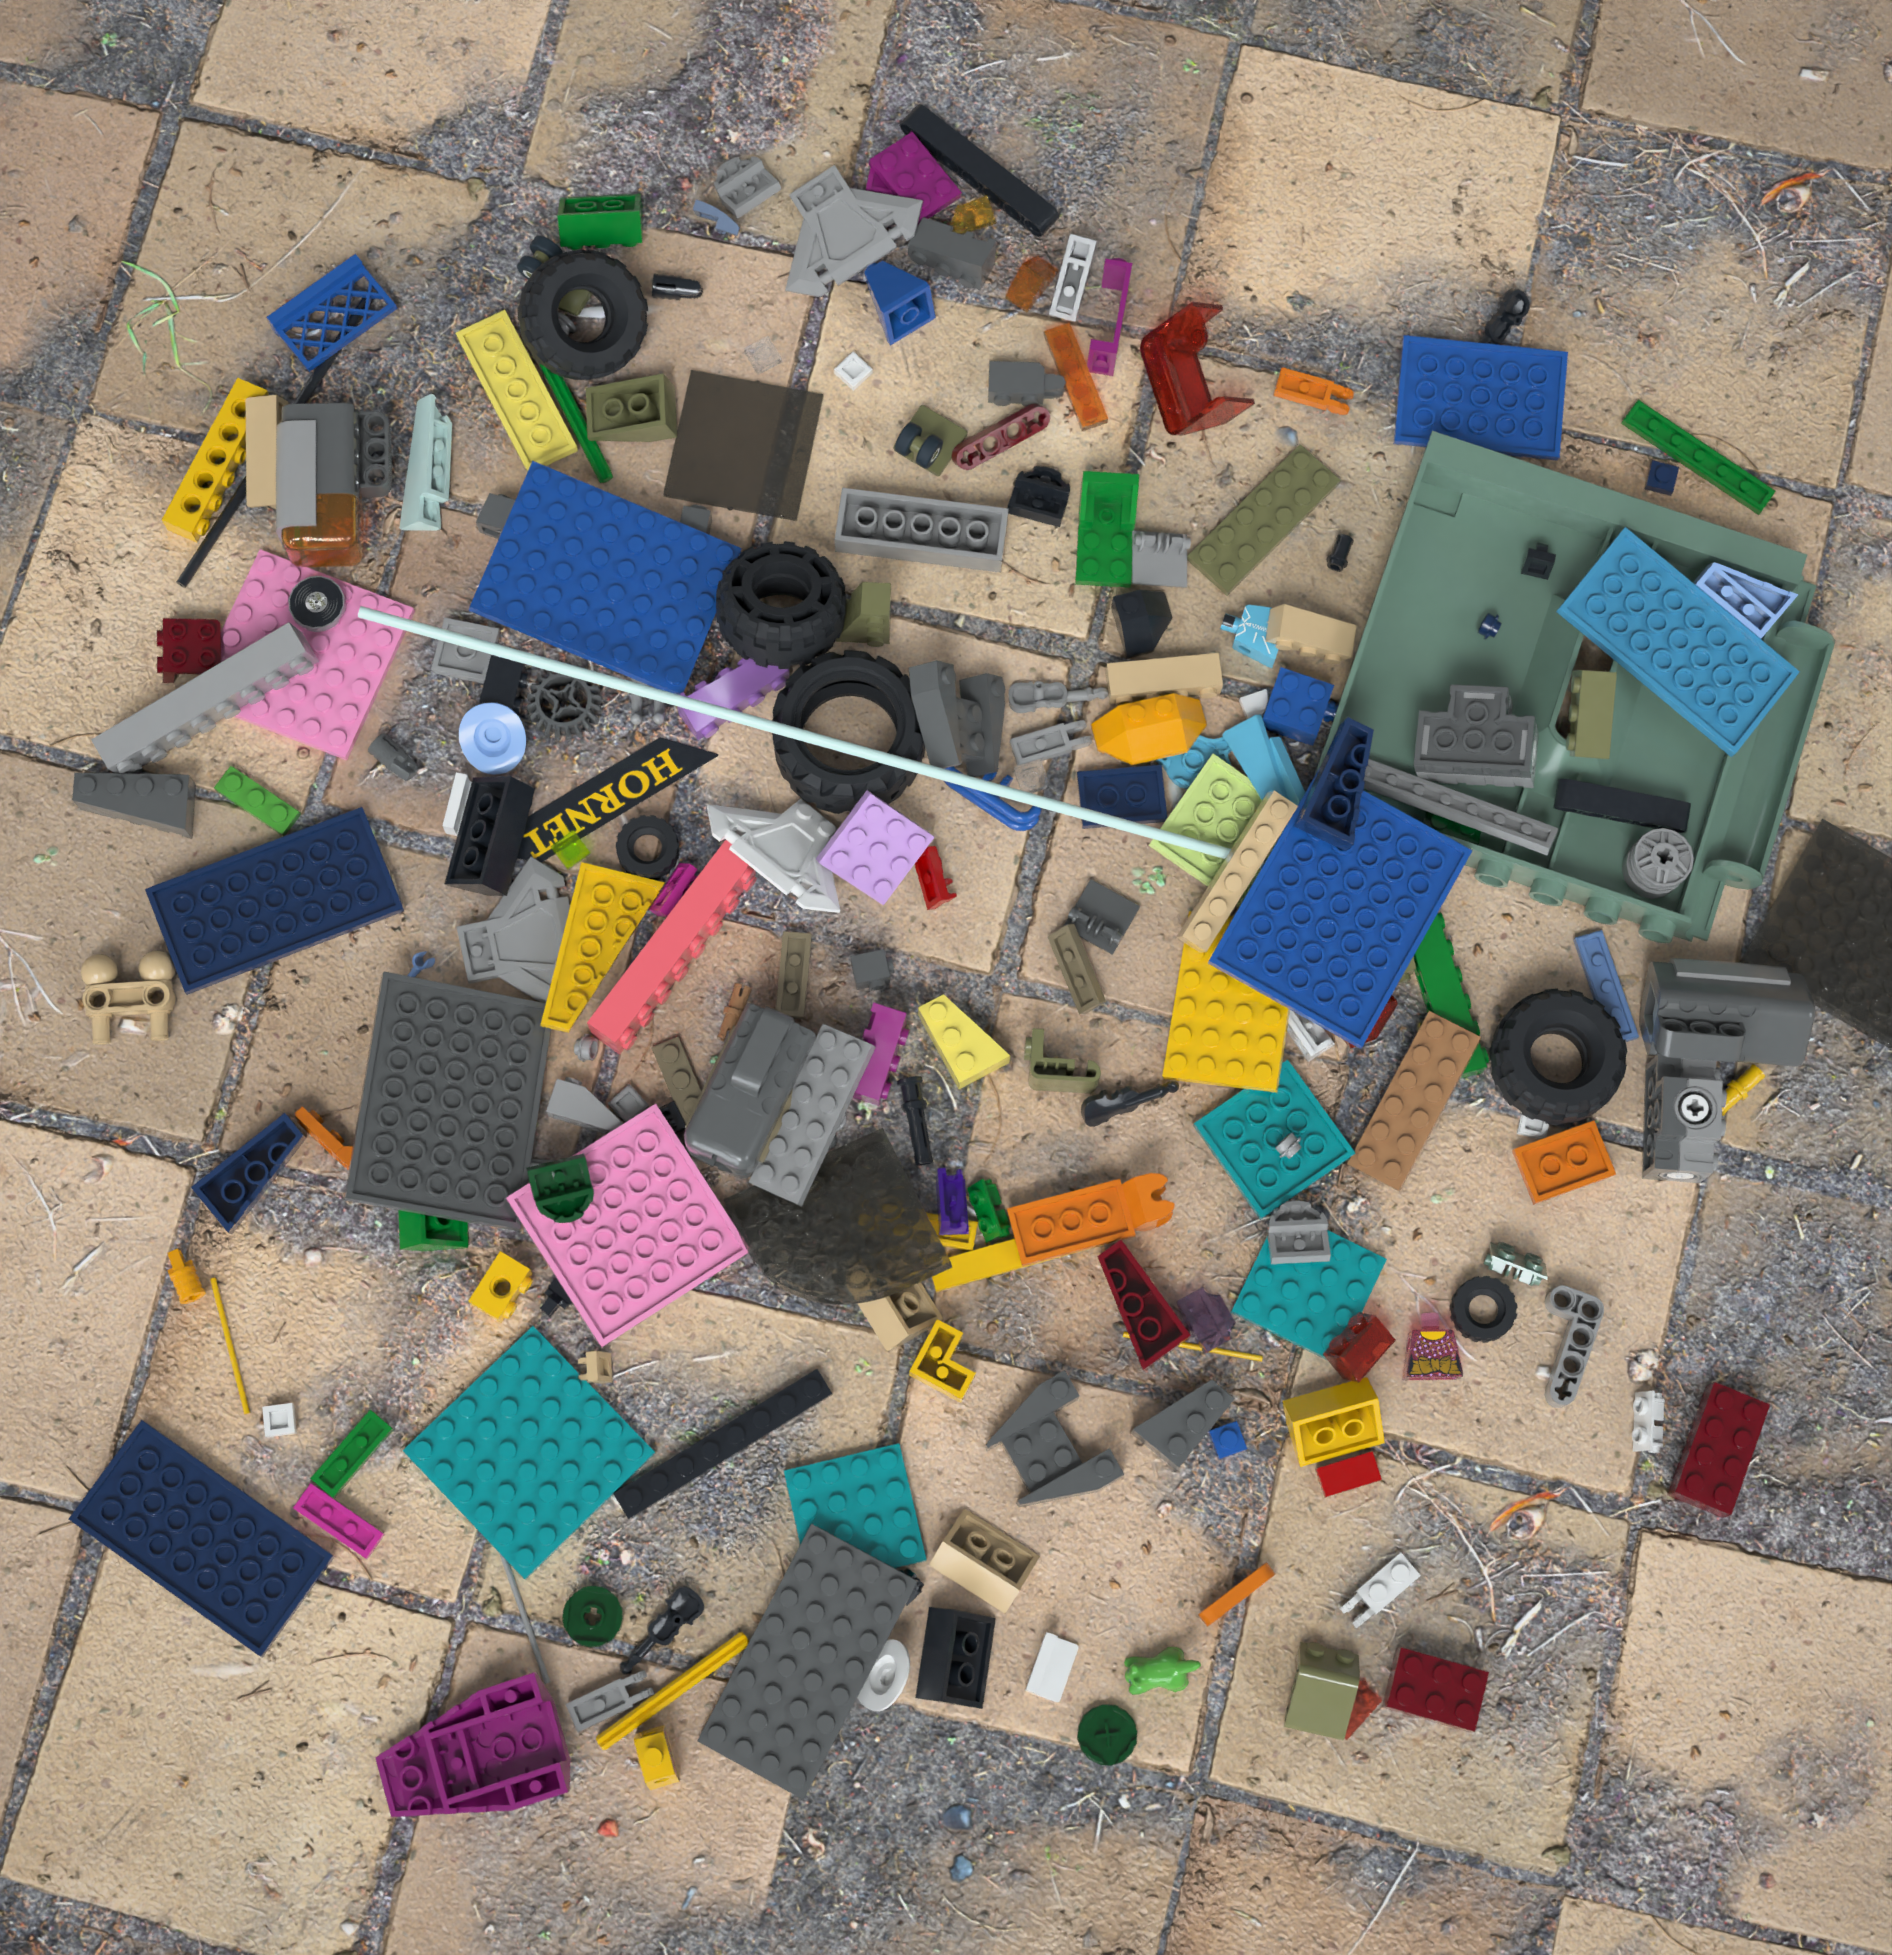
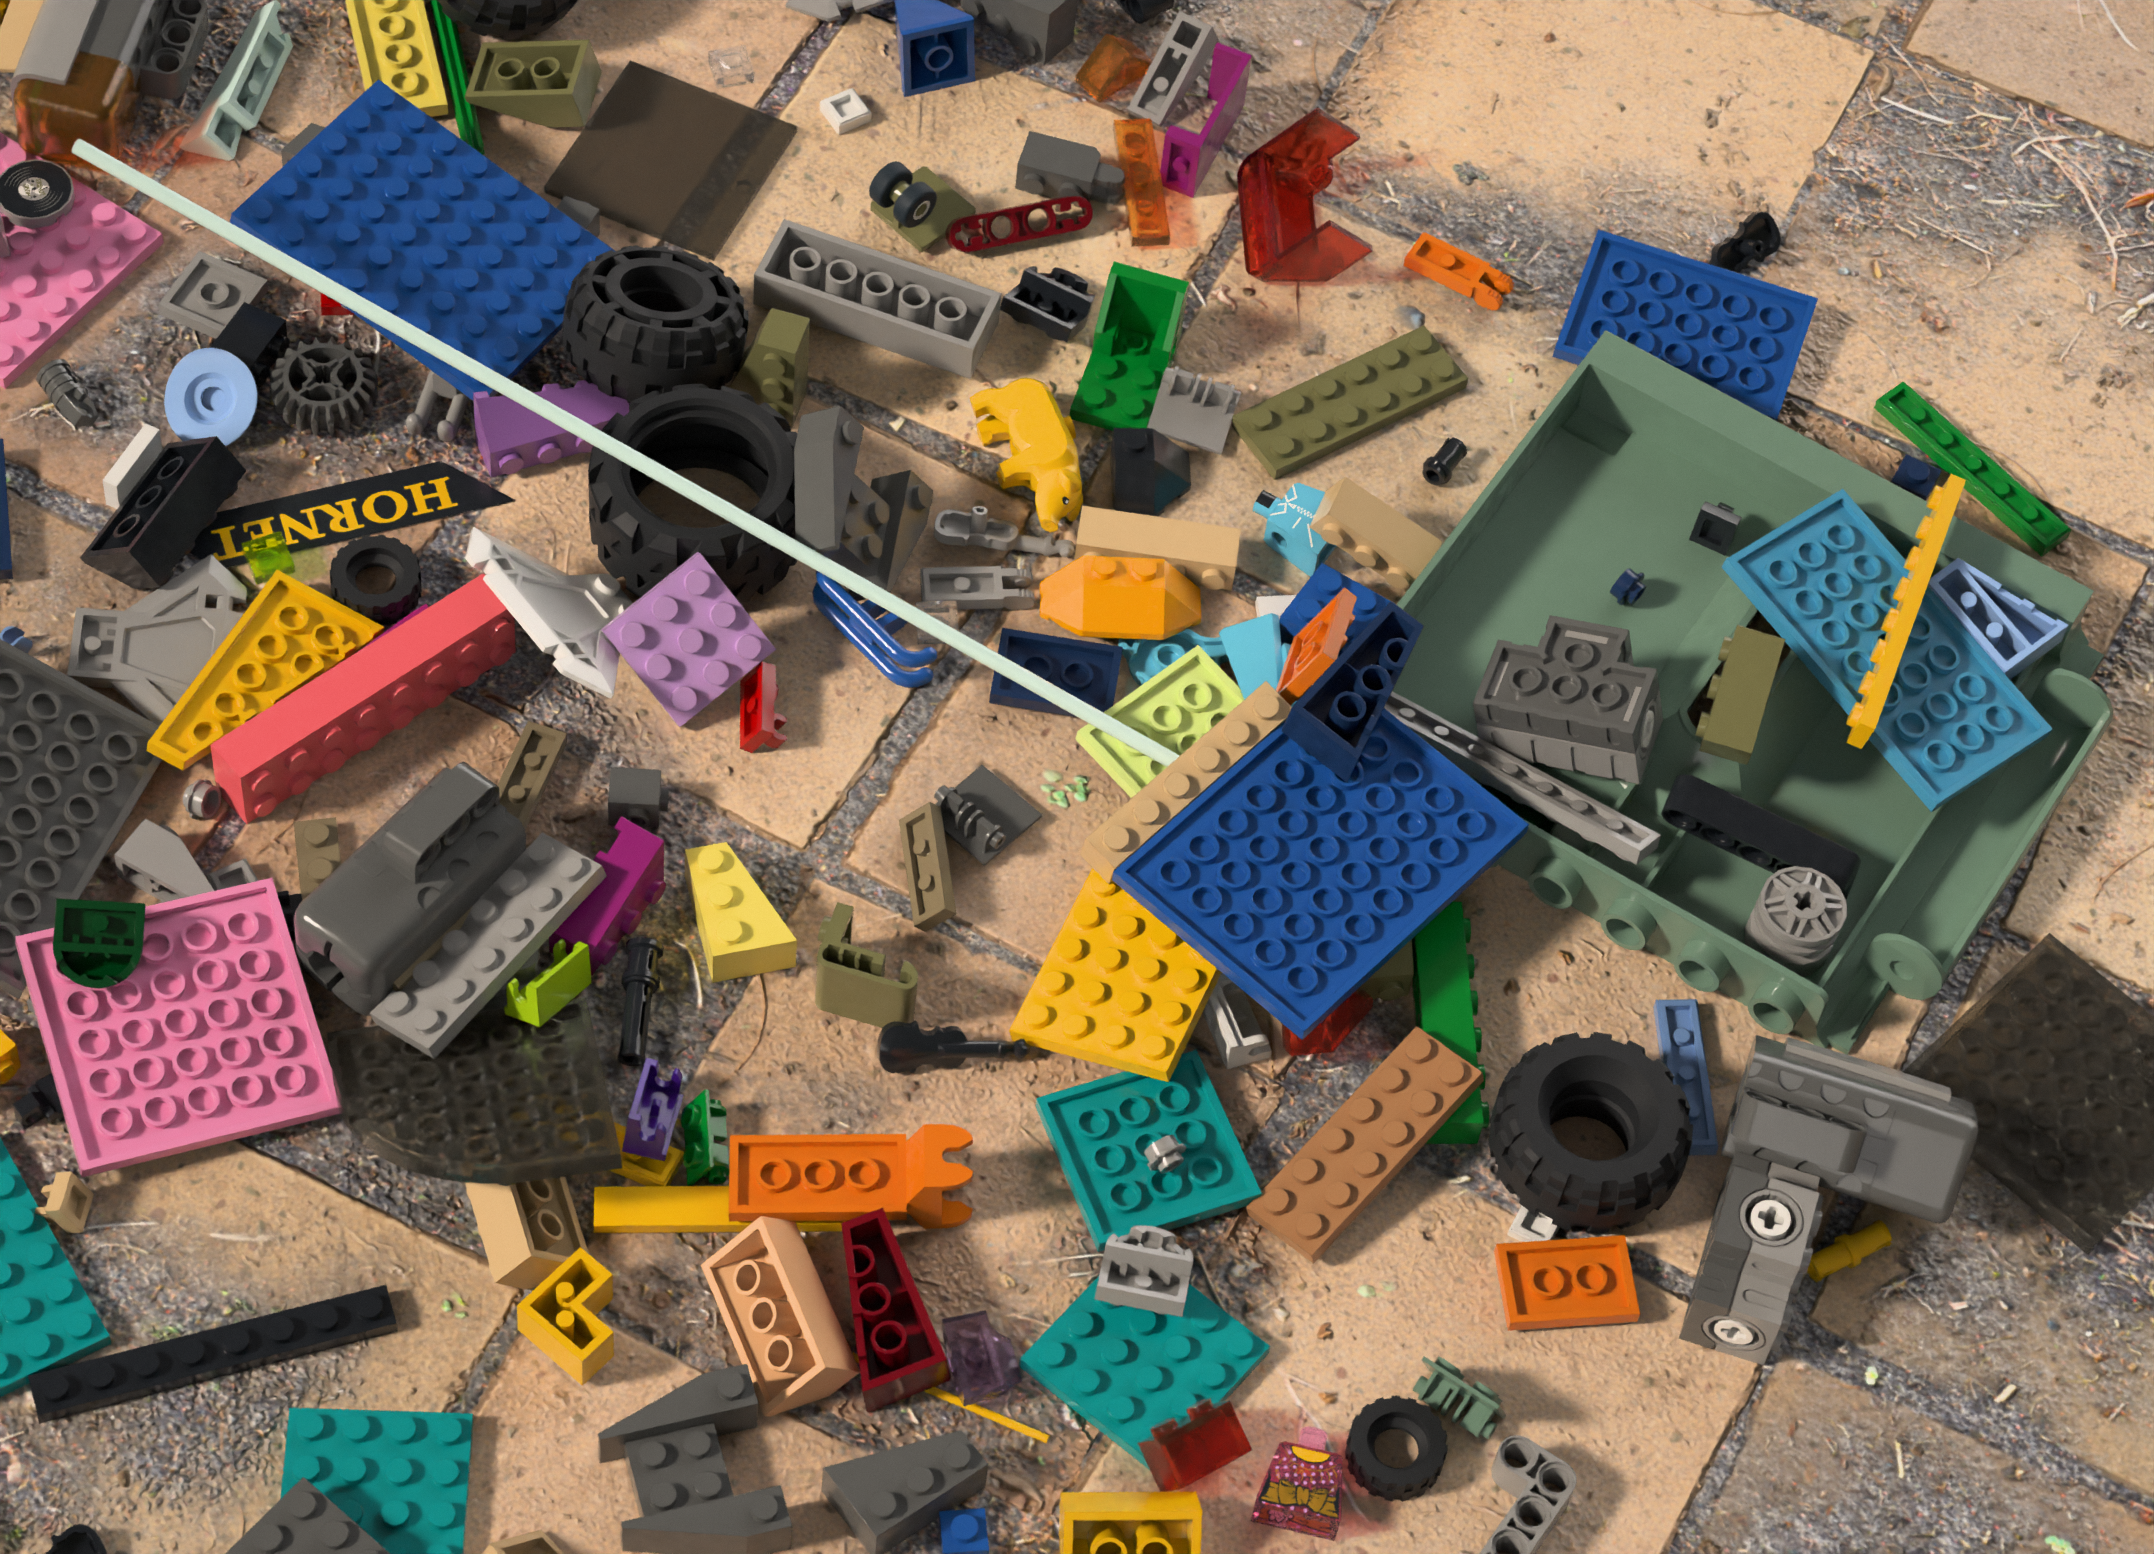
camera: 10 degrees right, 20 degrees down
none -> lime hinge [504,939,592,1027]
none -> light nougat slope [701,1216,860,1417]
none -> yellow animal [970,378,1083,532]
none -> orange plate [1276,587,1357,706]
none -> yellow plate [1846,474,1966,749]

